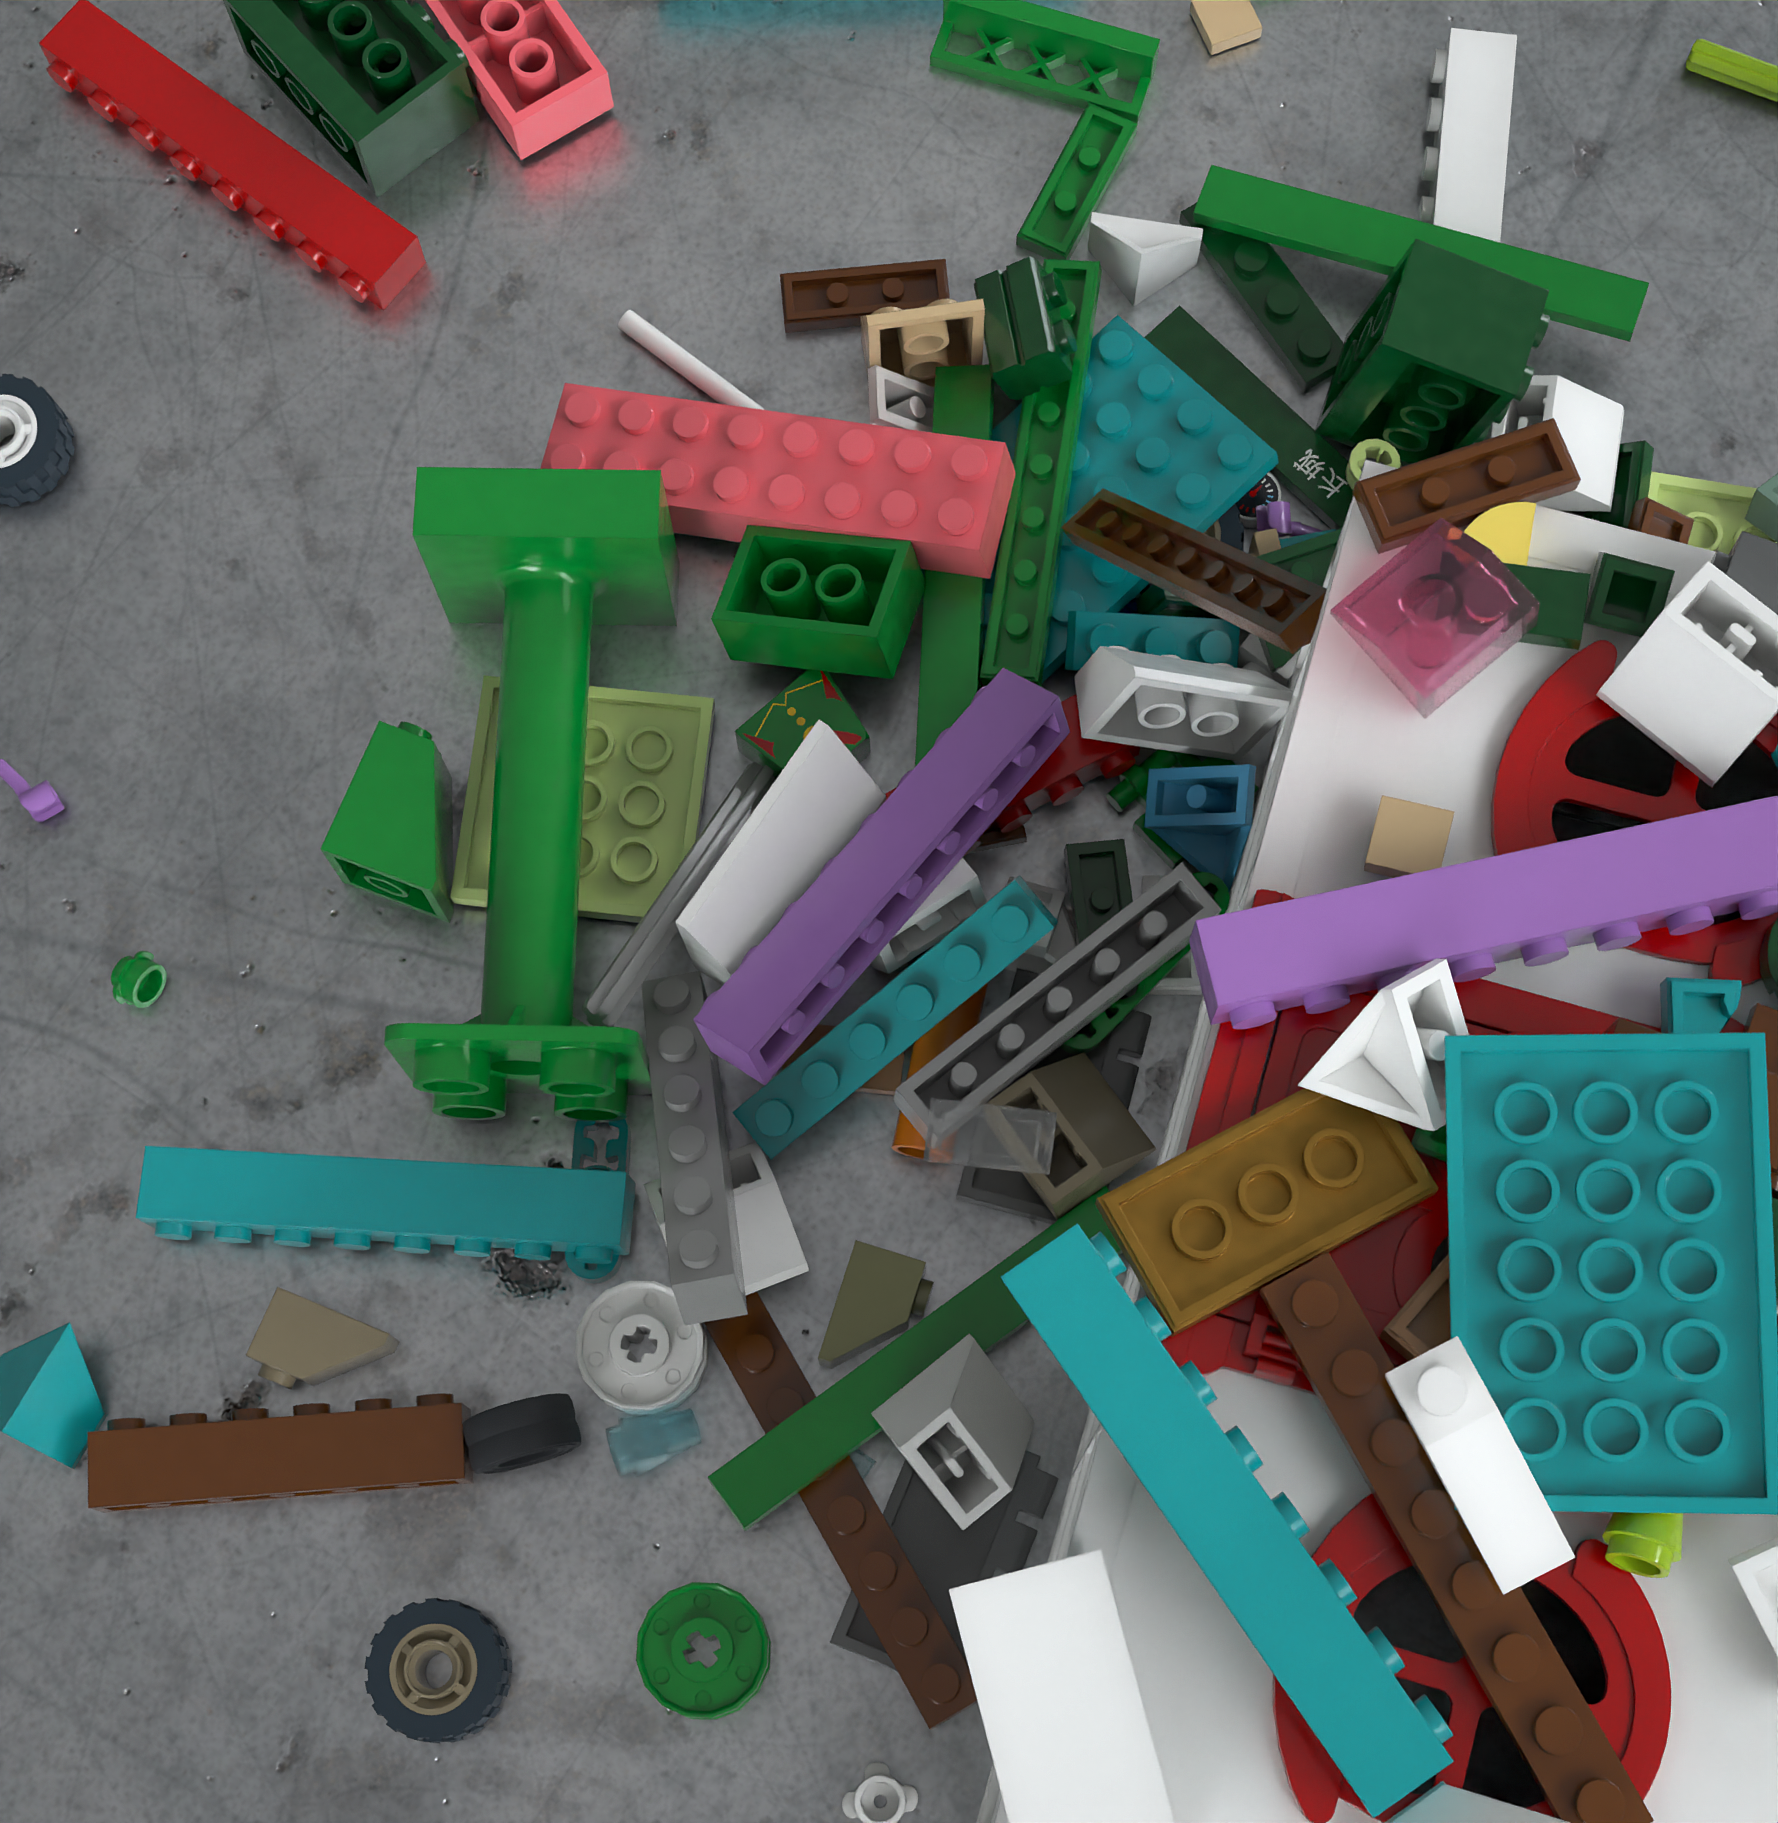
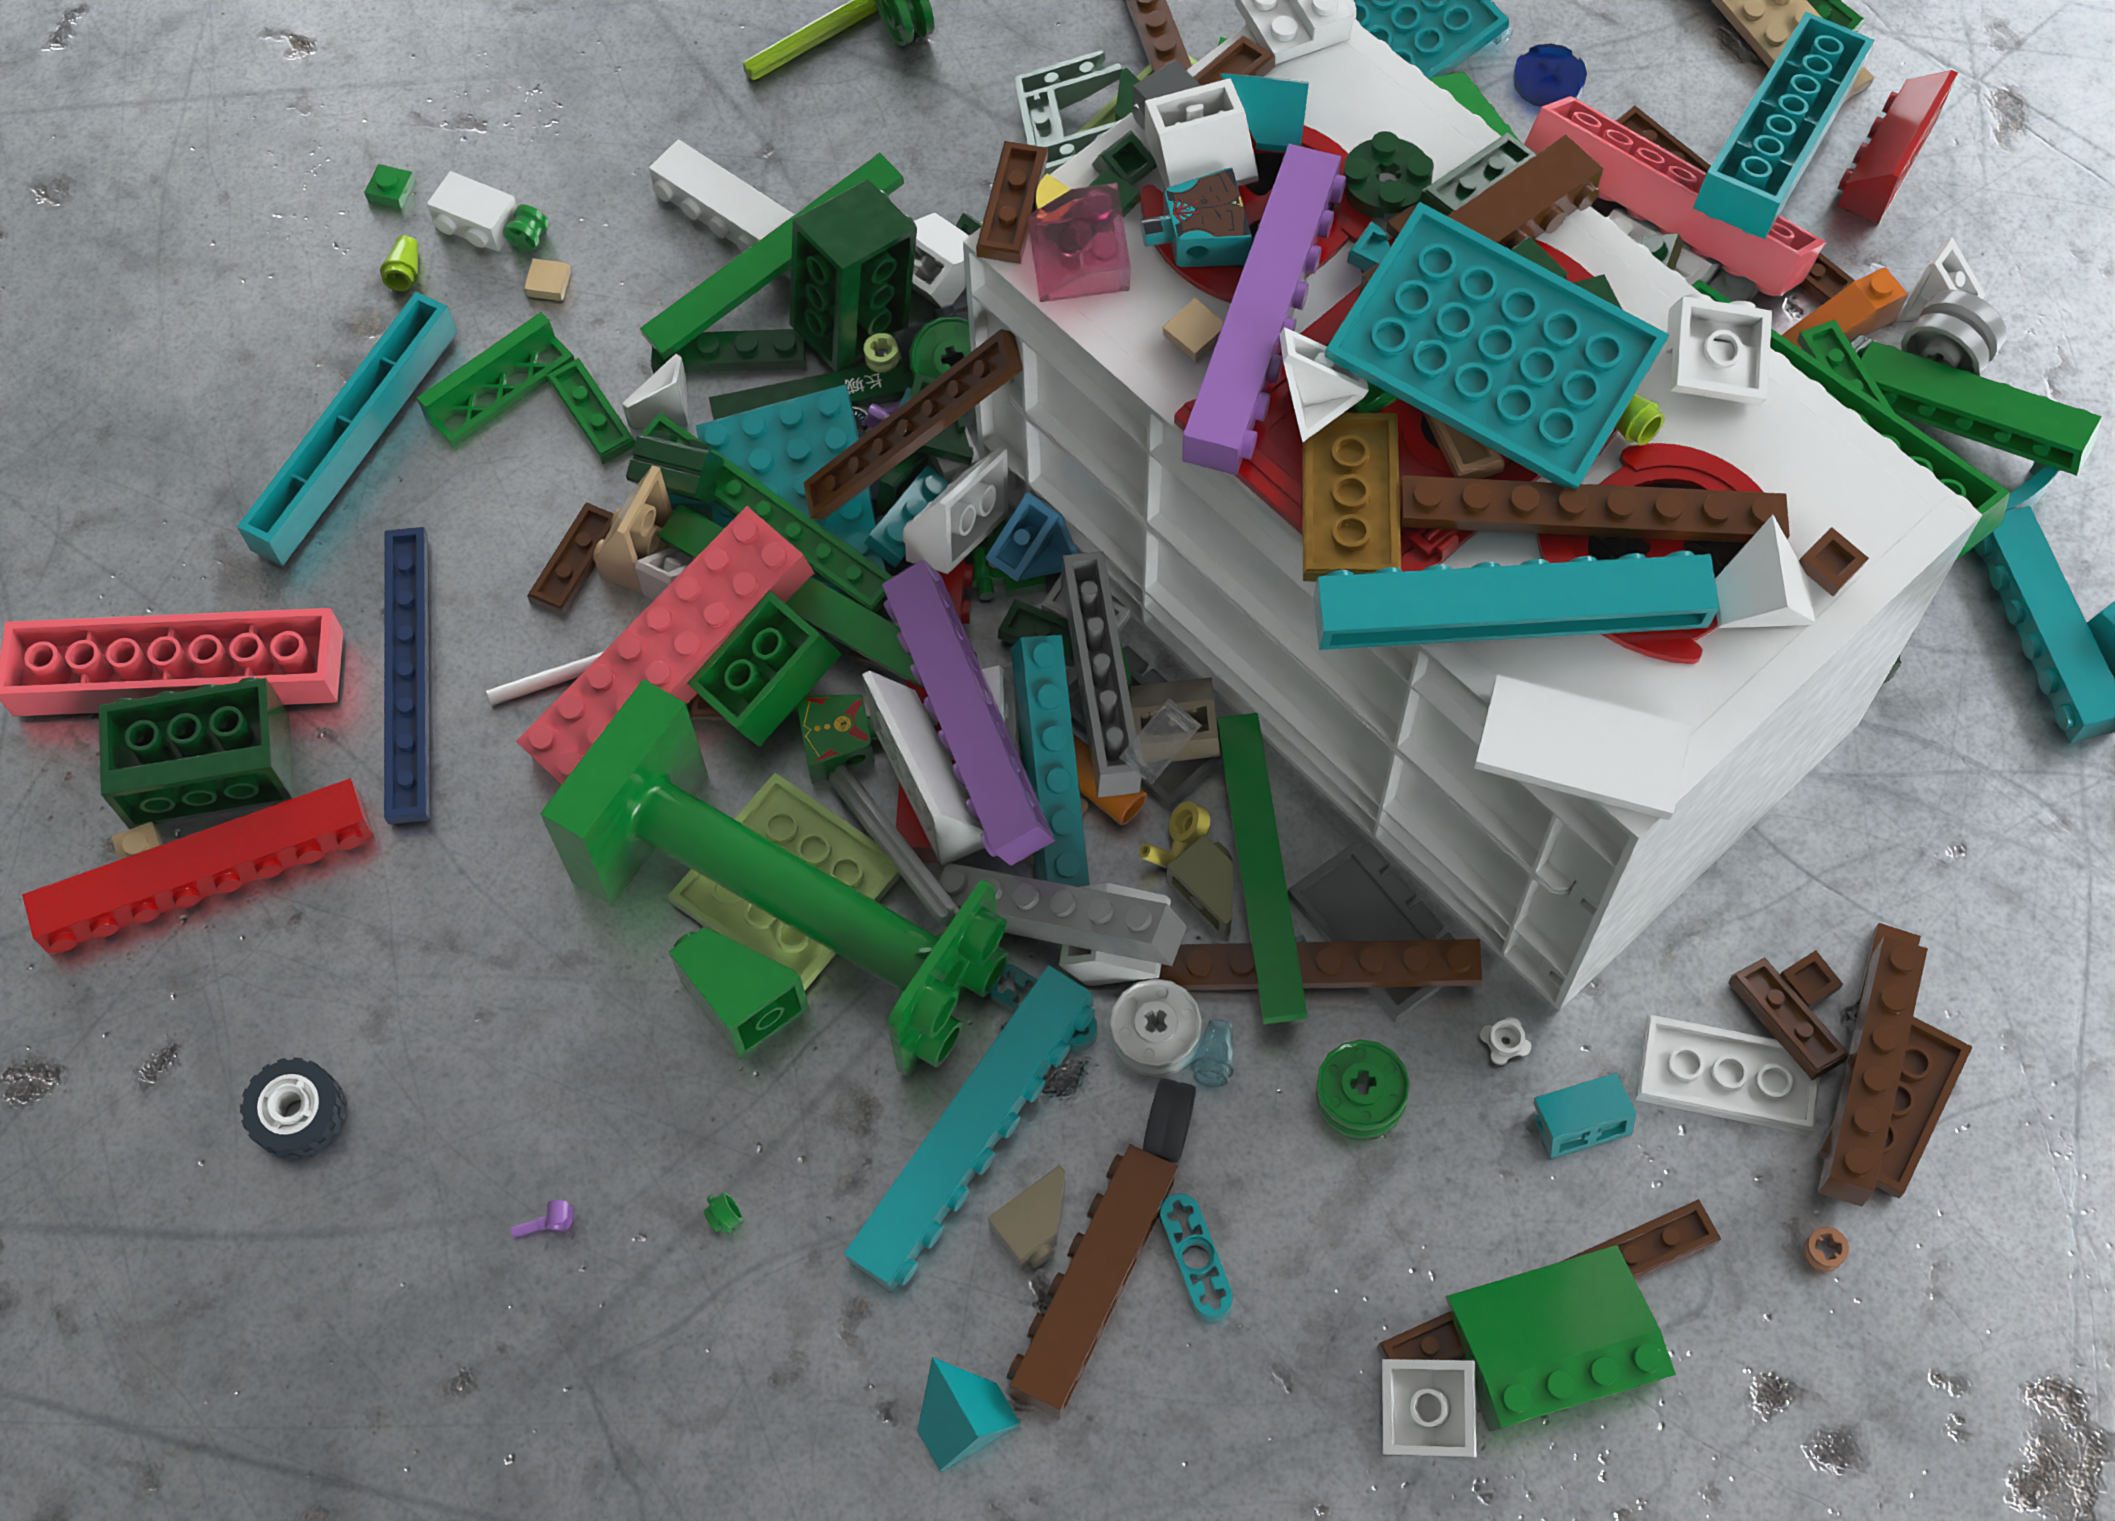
camera: 60 degrees left, 10 degrees down
black wheel [364,1598,512,1744] -> none
white slope [871,1334,1035,1530] -> none
white slope [1385,1336,1575,1595] -> none
none -> tan plate [112,821,162,860]
none -> dark blue plate [384,527,430,824]
none -> light yellow plate [1139,801,1210,869]
none -> torso [1141,167,1252,267]
none -> teal beam [1160,1193,1233,1322]

